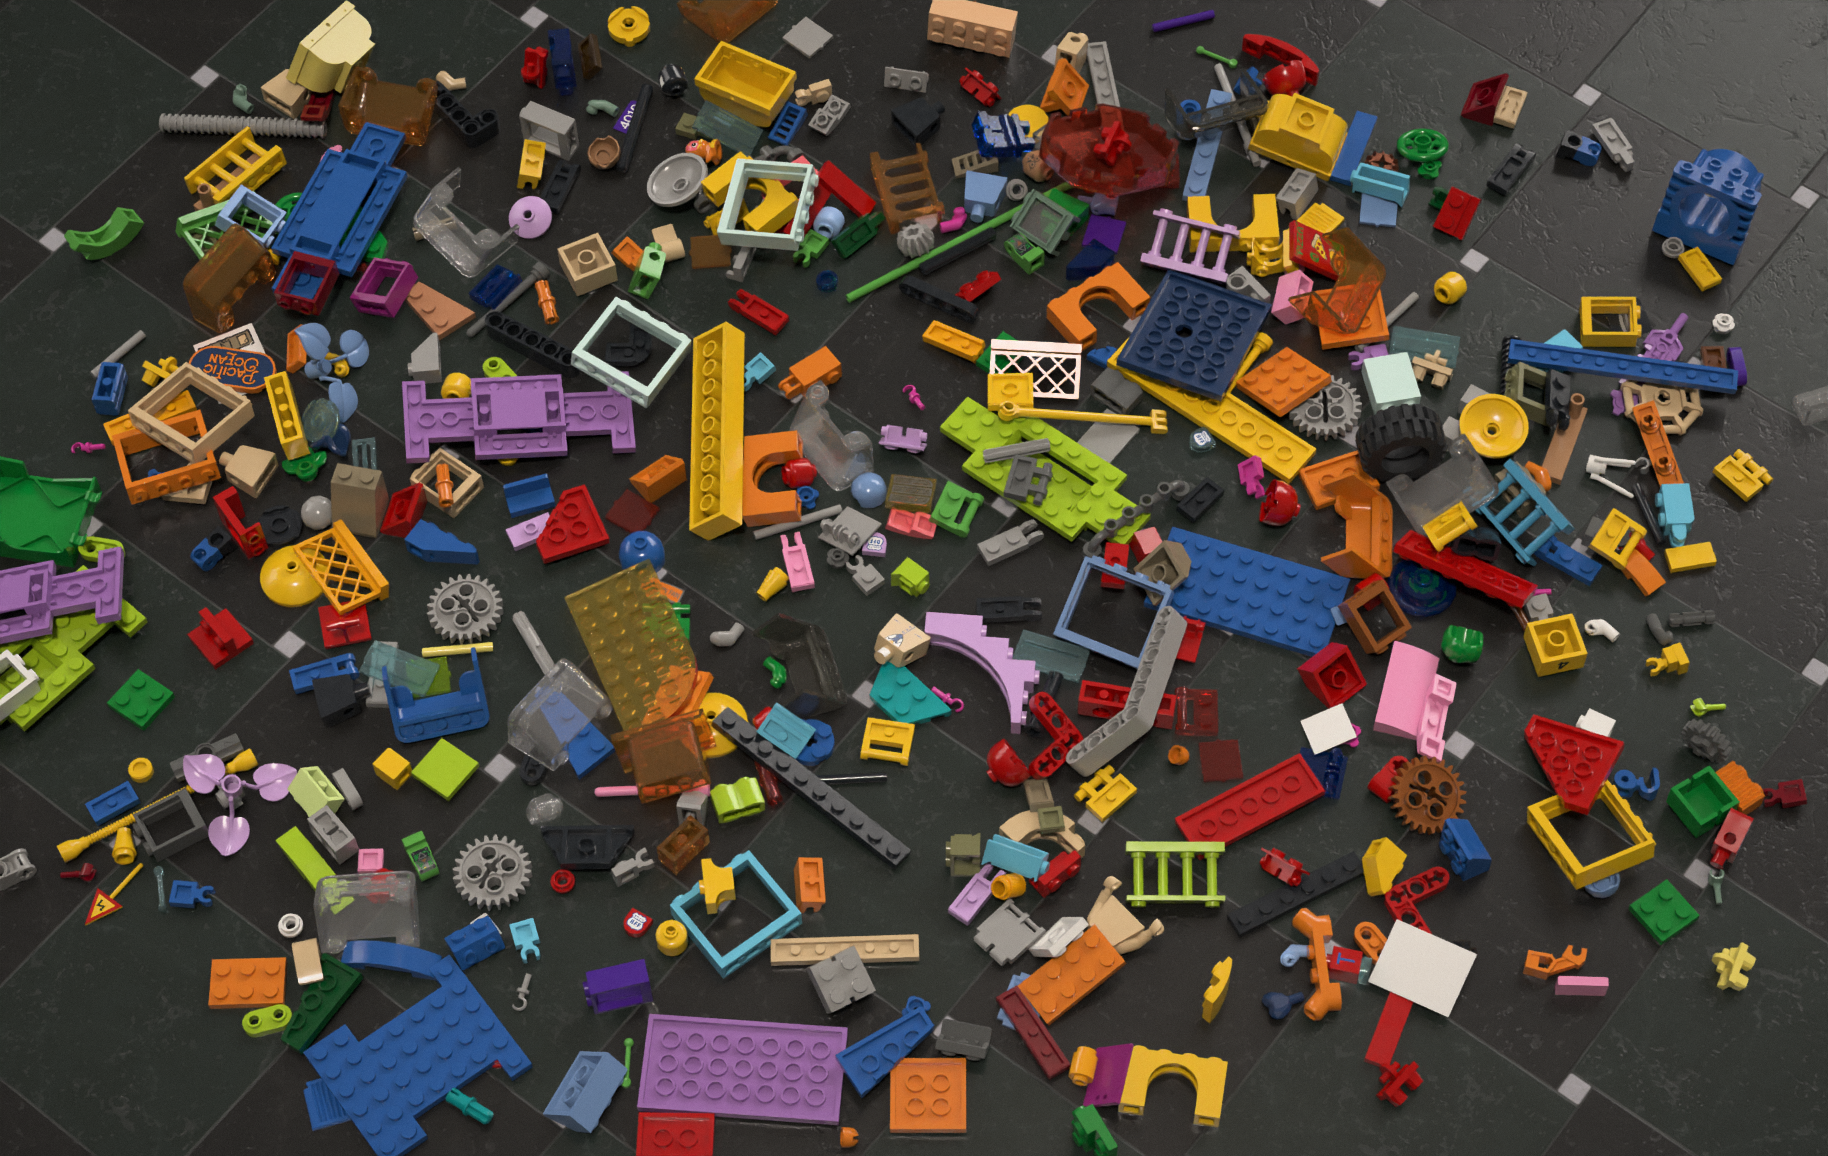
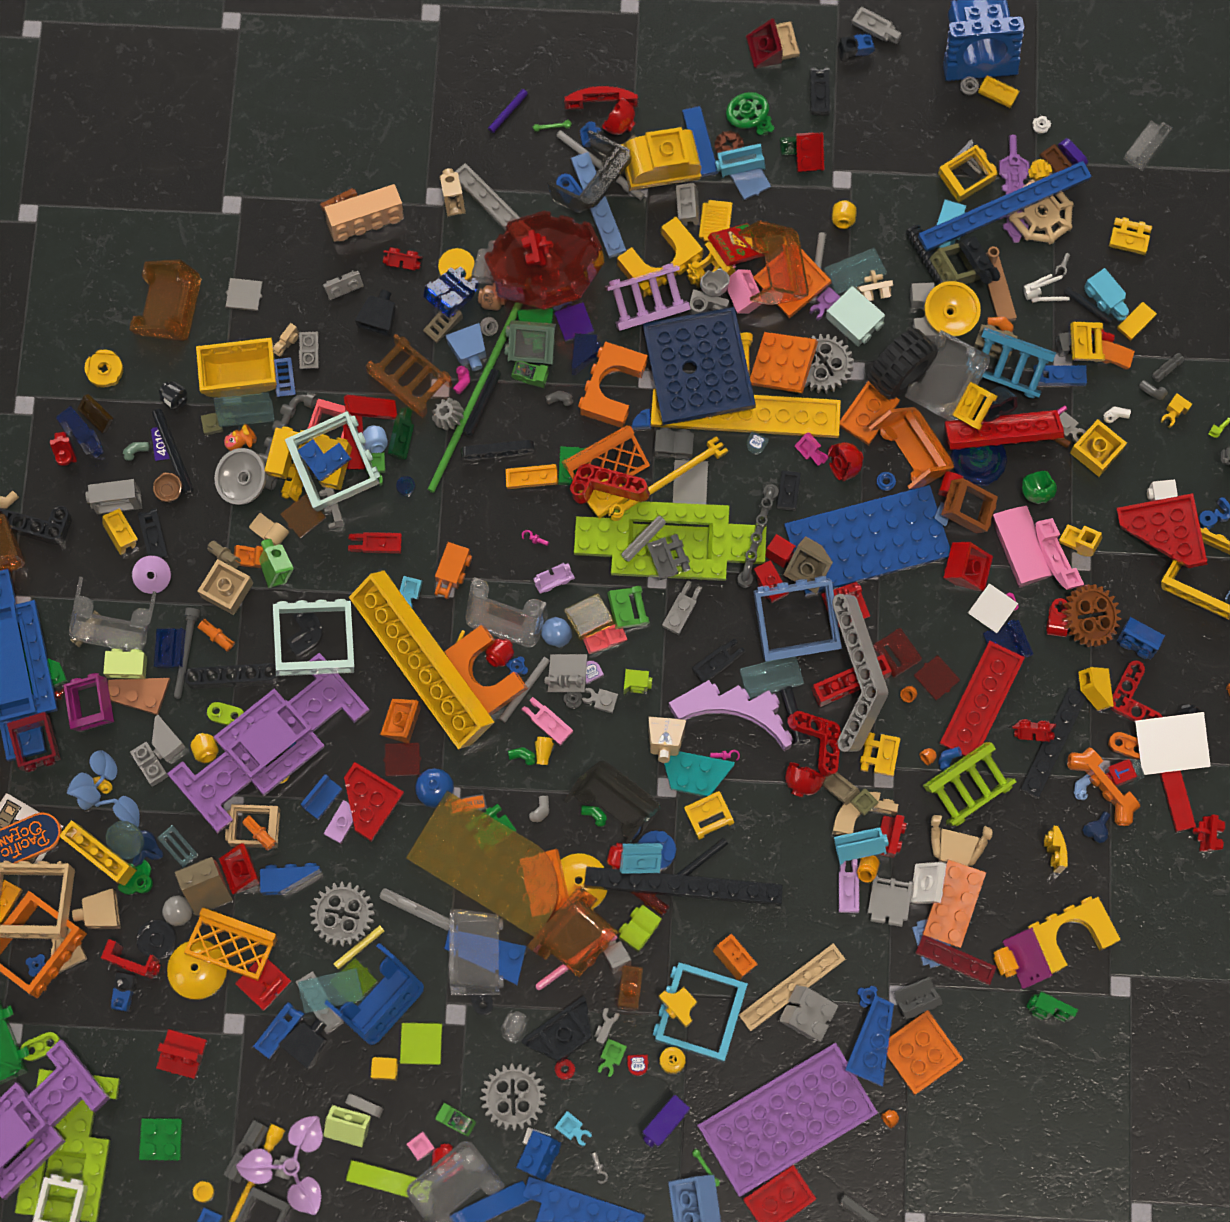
camera: 35 degrees left, 15 degrees up
orange plate [286,324,307,373] -> none
light grey brick [307,805,359,865] -> none
olive window [946,833,980,876] -> none
red plate [955,270,1001,302] -> none
orange bracket [1040,58,1089,119] -> none
orange plate [1632,400,1684,487] -> none
none -> yellowish green brick [103,649,147,679]
none -> light grey slope [130,741,169,787]
none -> dark tan pin [207,541,241,568]
none -> blue plate [297,439,351,482]
none -> green arm [508,747,536,765]
none -> dark grey arm [545,391,573,406]
none -> red beam [570,464,650,504]
none -> bright green plate [598,1039,627,1077]
none -> light grey hair [700,268,730,297]
none -> blue plate [877,472,896,491]
none -> orange hinge [919,748,937,766]
none -> blue arm [938,747,962,771]
none -> yellow gear [1028,159,1052,181]
none -> yellow brick [1059,525,1102,557]

